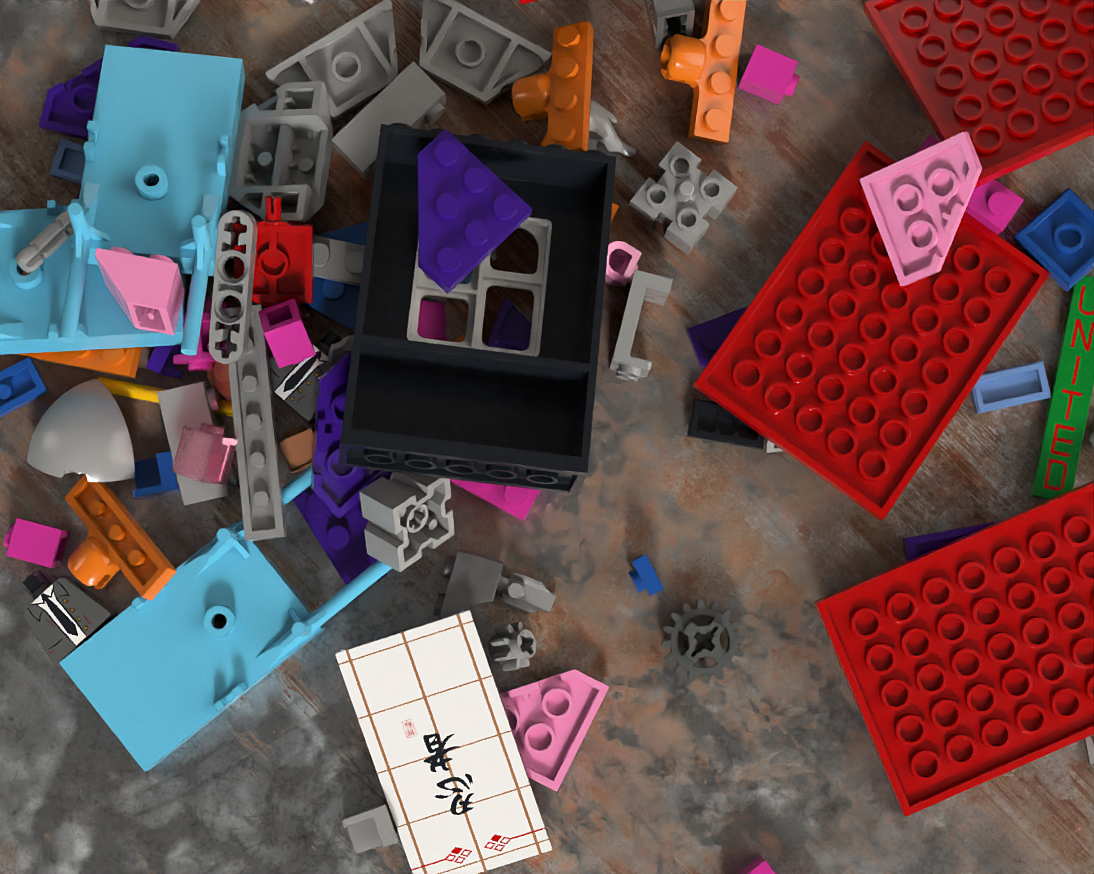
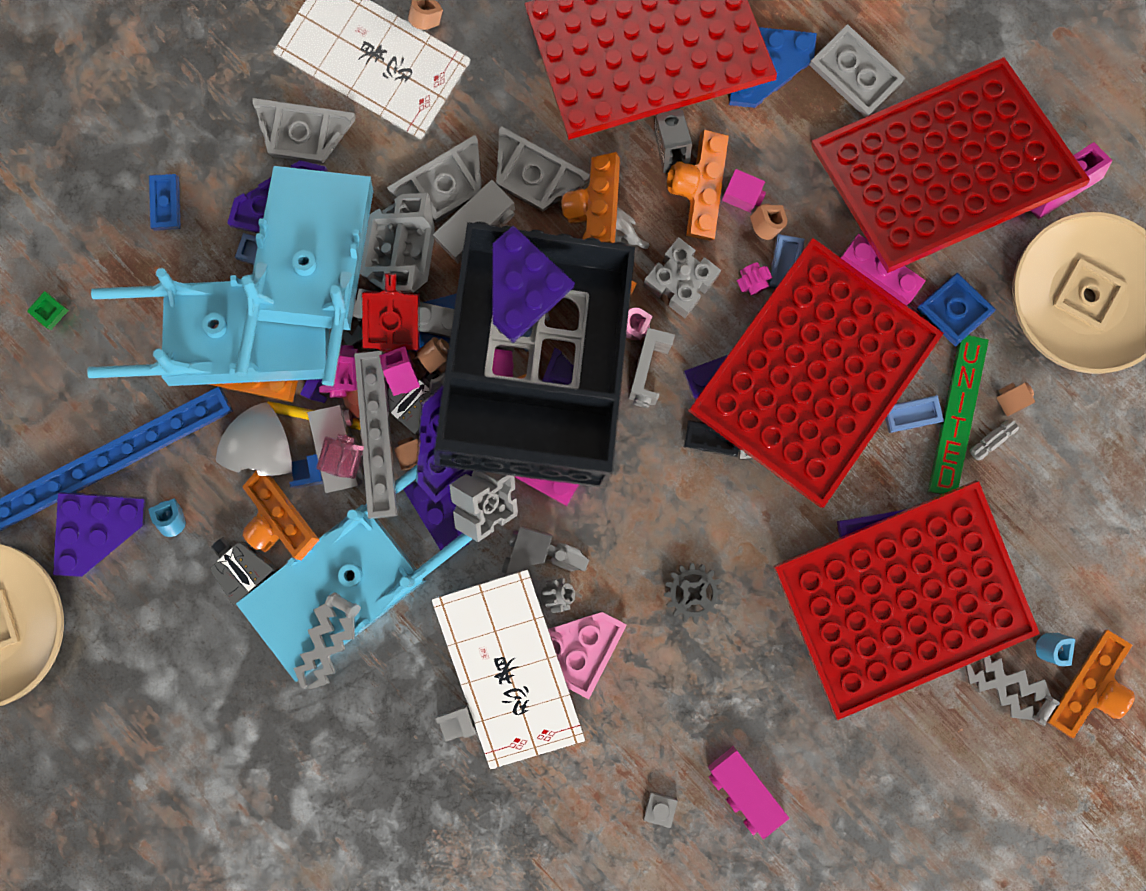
camera: 10 degrees right, 0 degrees up
dark pink brick [4,518,70,568] -> none
light grey axle [15,211,74,273] -> none
bright pink slope [95,247,185,335] -> none
light grey beam [208,210,258,364] -> none
blue plate [628,554,664,596] -> none
bright pink plate [859,132,982,286] -> none
none -> light grey piece [294,592,361,689]
none -> nougat plate [417,337,449,374]
none -> dark pink gear [737,262,773,296]
none -> nougat plate [750,203,787,240]
none -> medium blue tile [768,234,805,289]

